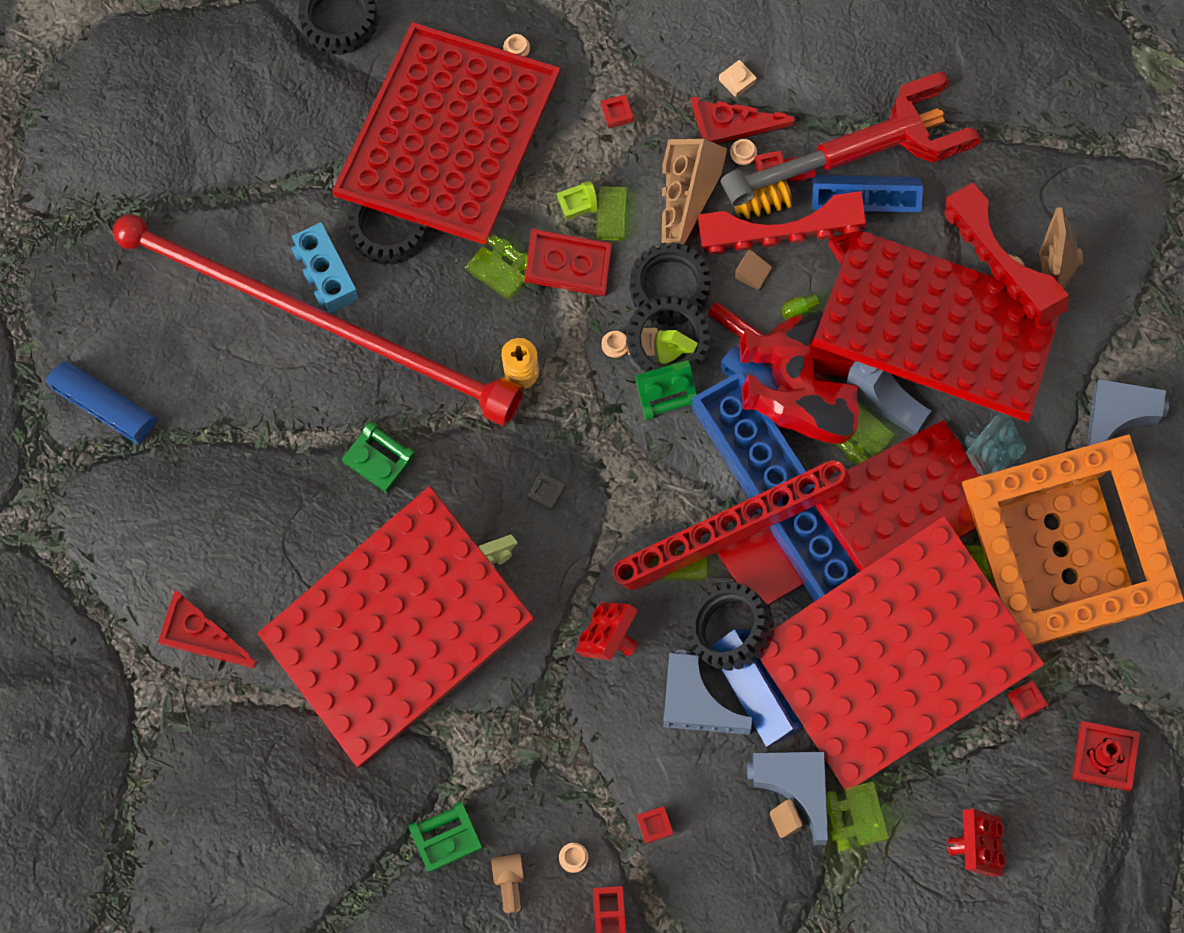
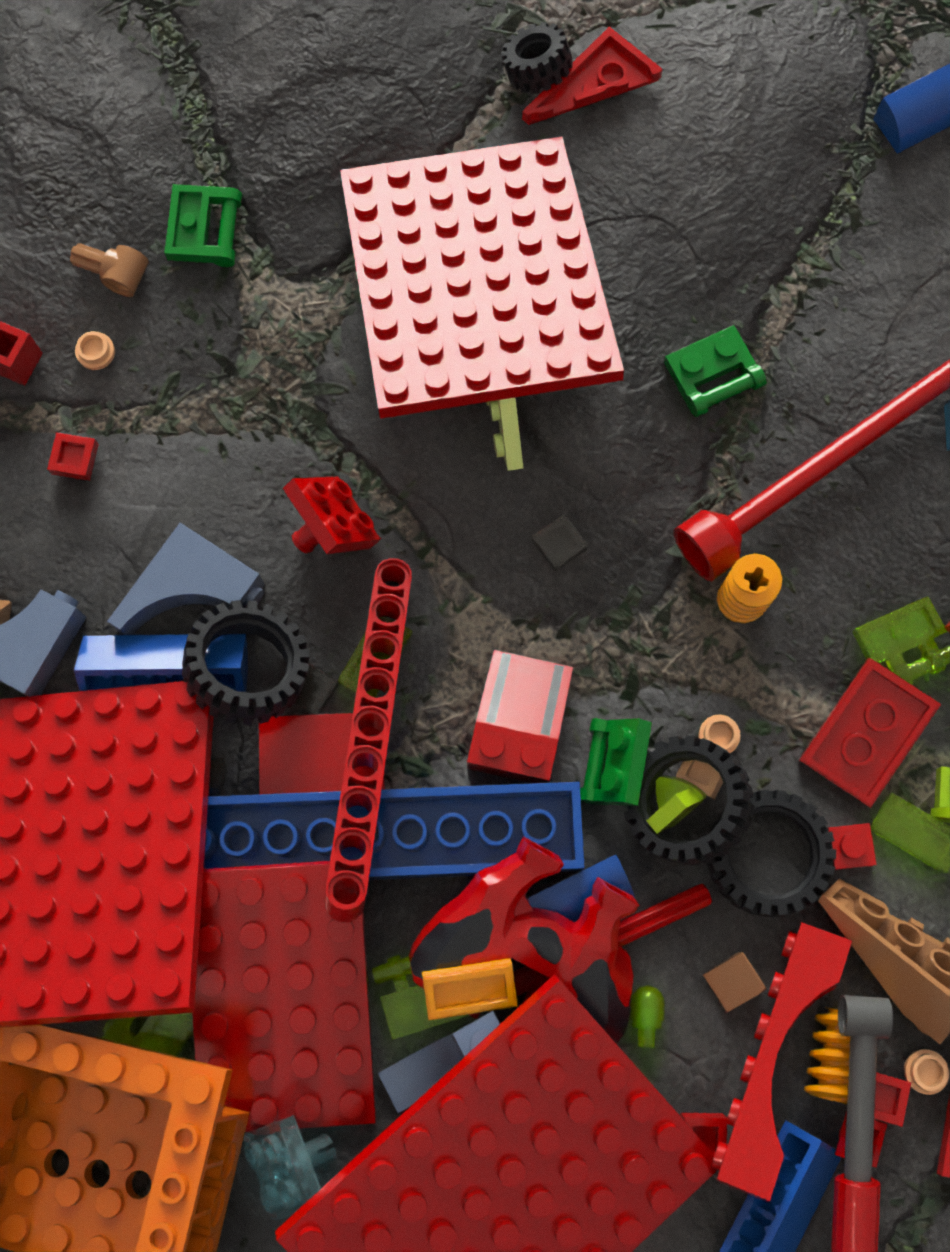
camera: 115 degrees right, 5 degrees up
none -> light orange tile [422,958,517,1020]
none -> slope [467,650,573,784]
none -> black tyre [501,22,573,93]
none -> red plate [827,823,877,870]

